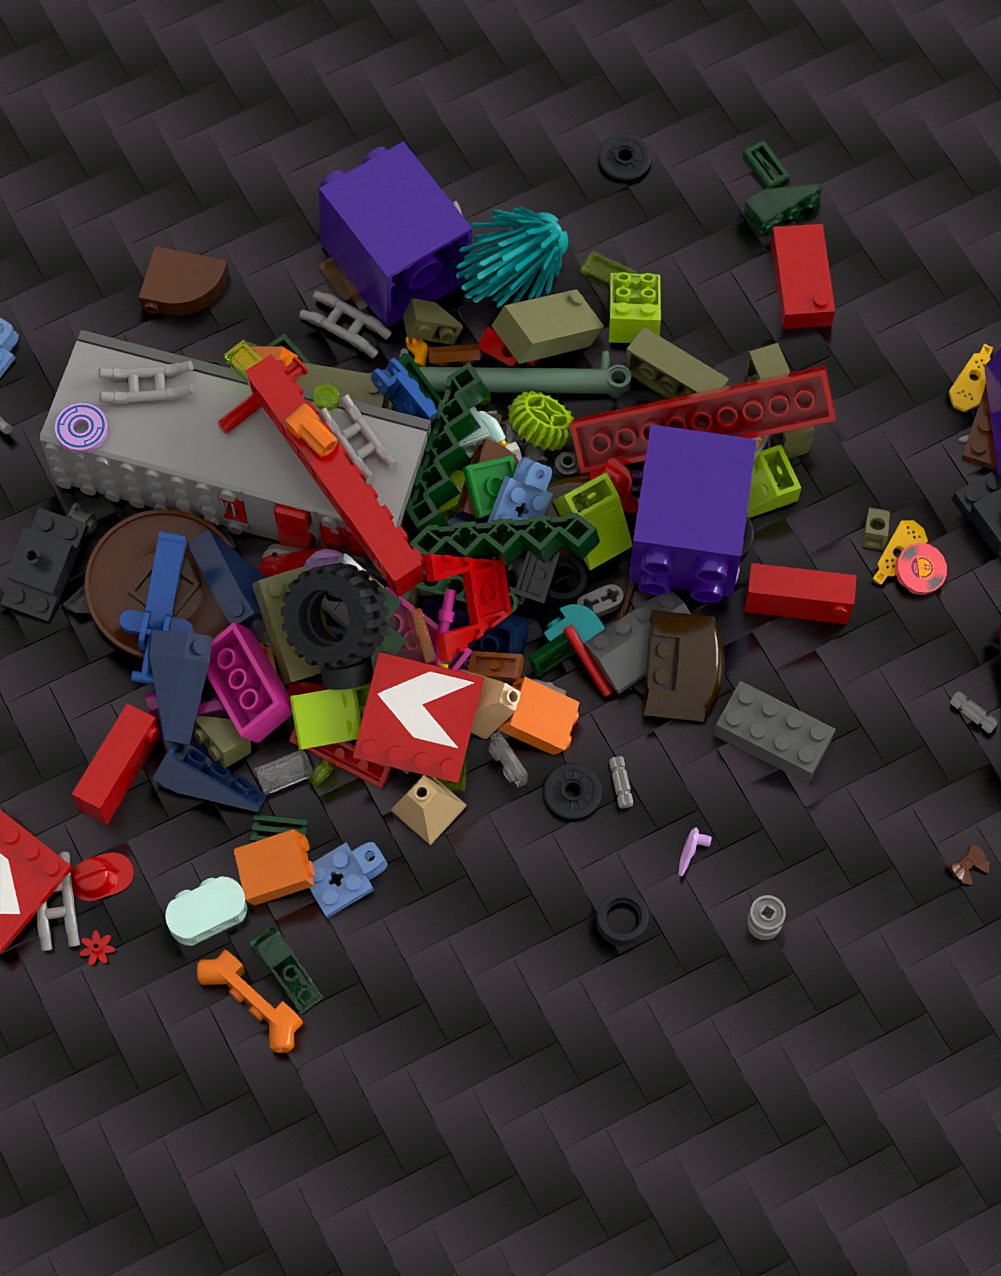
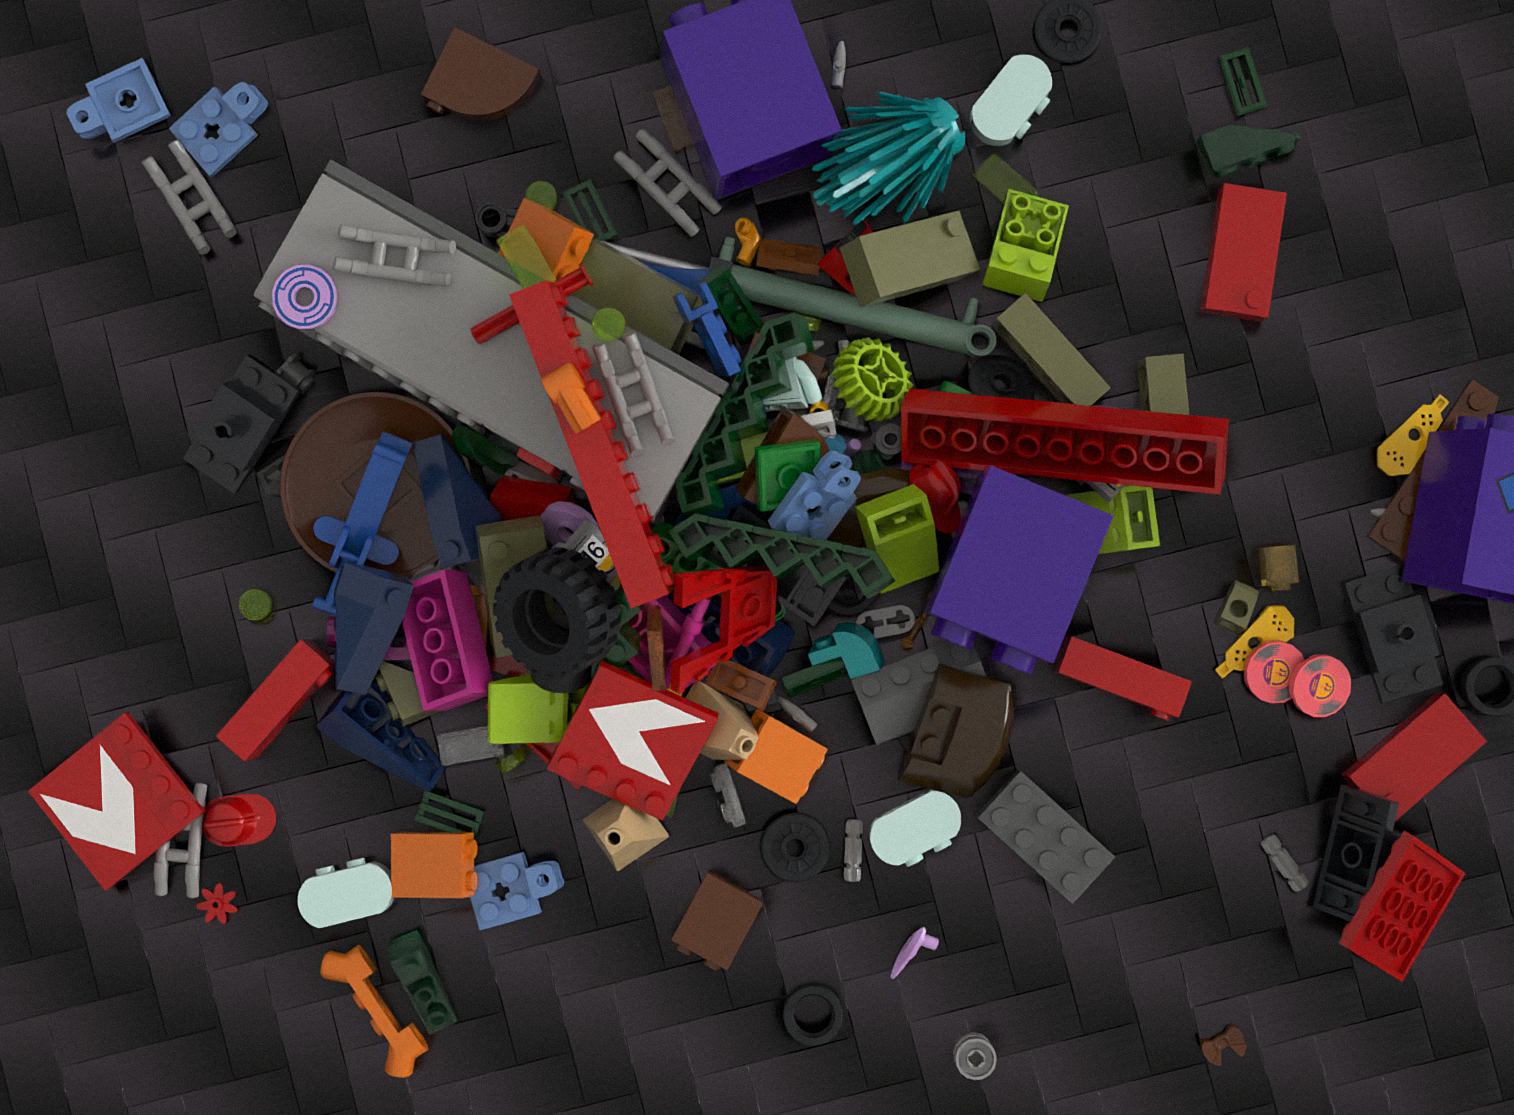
camera: 20 degrees right, 20 degrees up
olive slope [403,298,463,345] -> none
red bar [563,624,613,697] -> none
none -> clear neon green tile [239,589,272,620]
none -> dark green slope [452,423,519,477]
none -> reddish brown brick [671,870,763,971]
none -> light aqua brick [869,789,961,867]
none -> light aqua brick [970,54,1052,146]
none -> clear yellow brick [1258,545,1299,592]
none -> coral tile [1289,654,1351,717]

